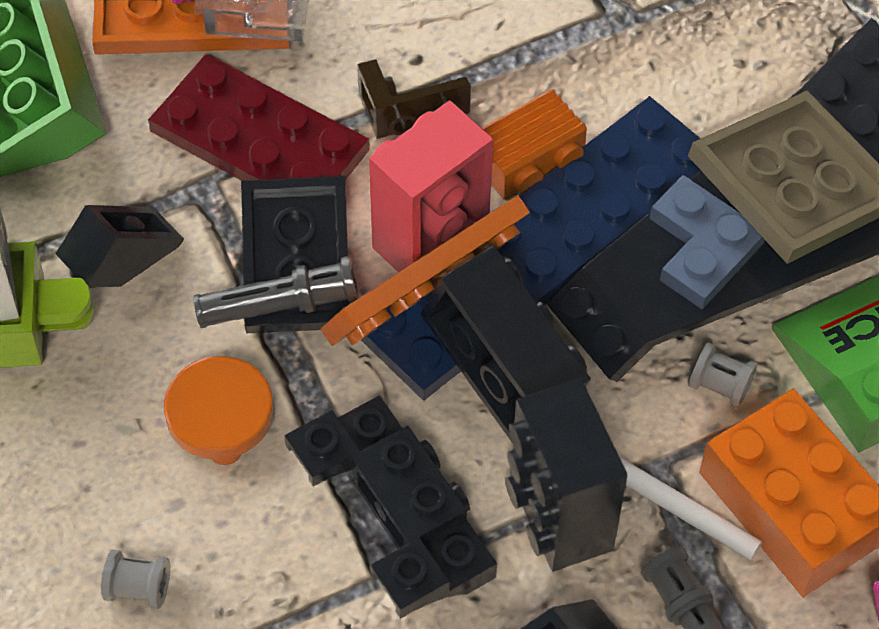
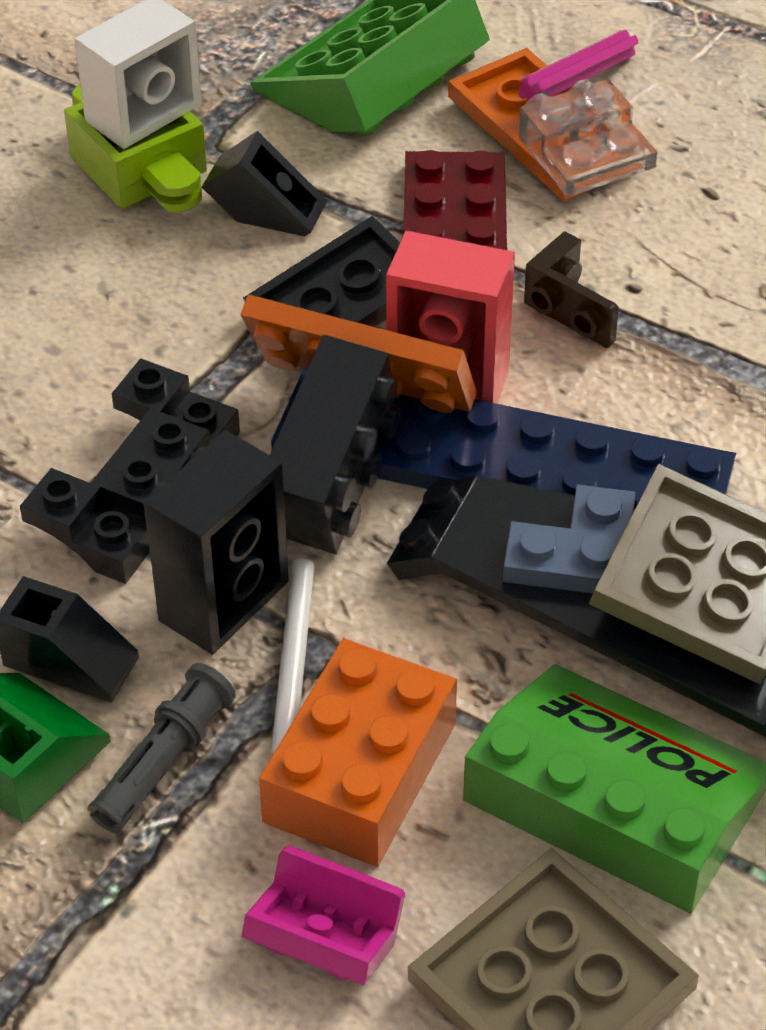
camera: 60 degrees right, 10 degrees down
orange tile [164,356,274,465] -> none
dark grey pin [193,256,359,328] -> none
orange brick [482,89,587,200] -> none
light grey bush [689,342,758,408] -> none

